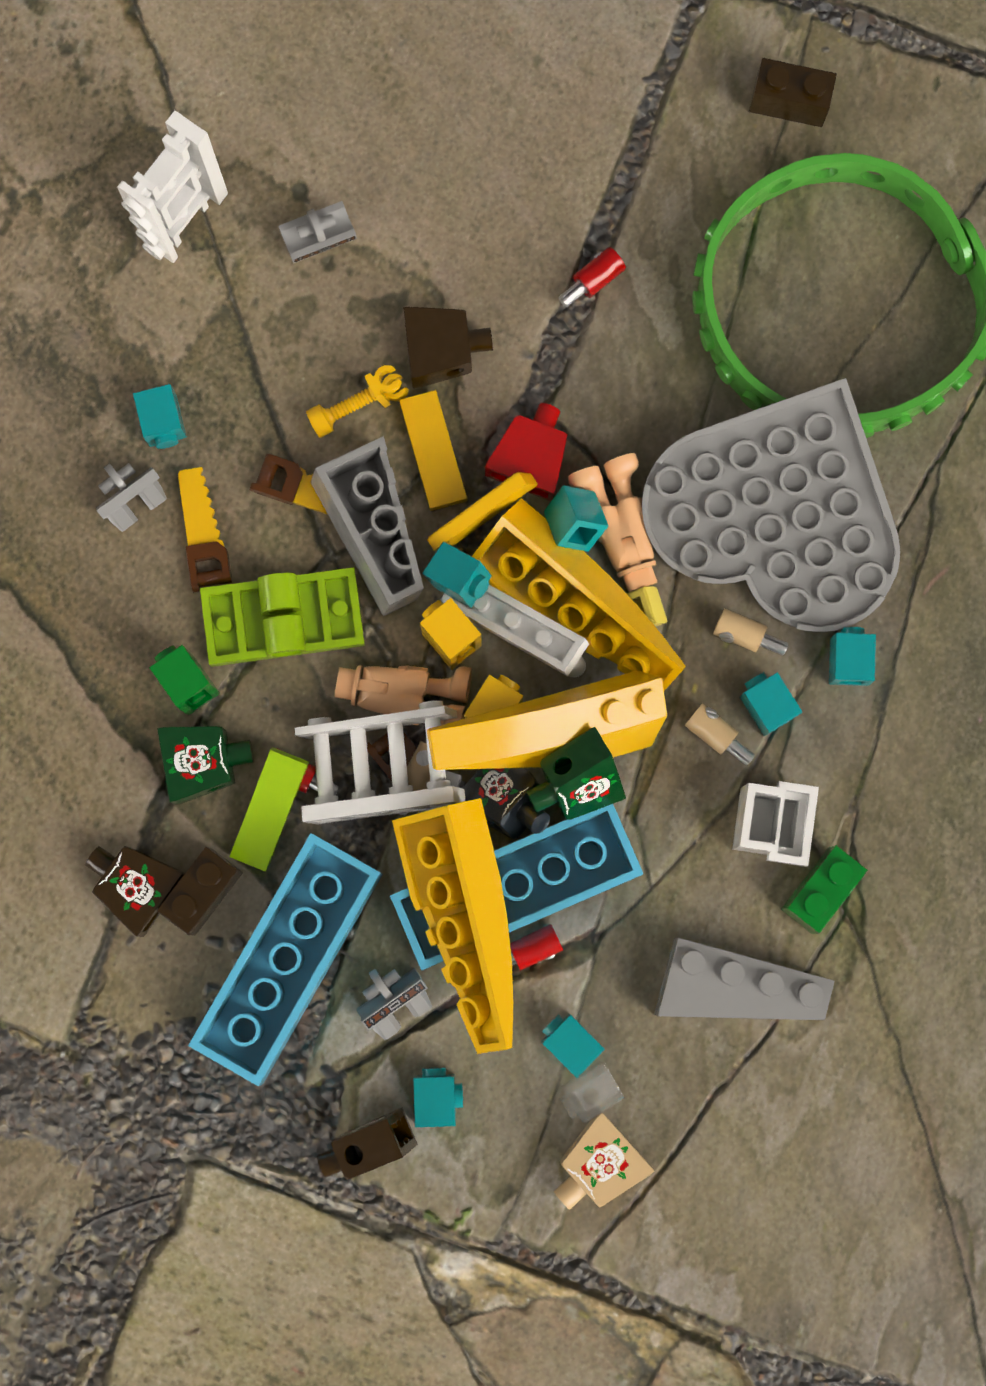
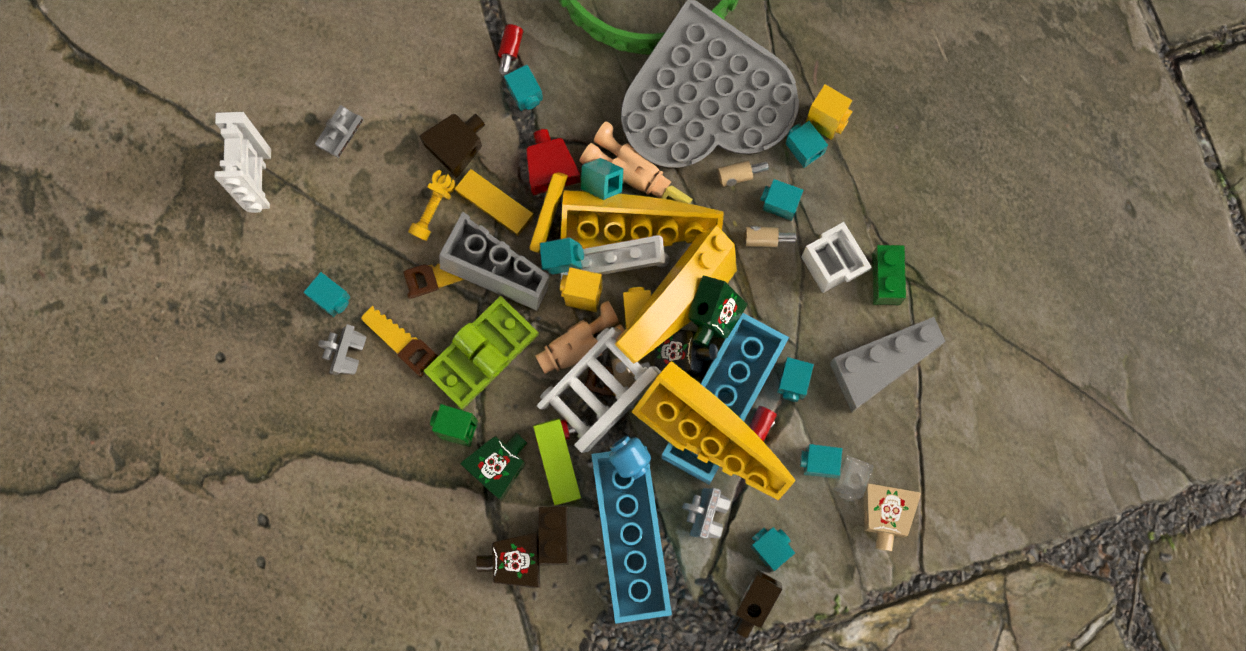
camera: 35 degrees left, 5 degrees down
none -> teal brick [504,65,543,111]
none -> dark azure head [609,436,651,479]
none -> teal brick [777,357,814,402]
none -> yellow brick [805,84,853,140]

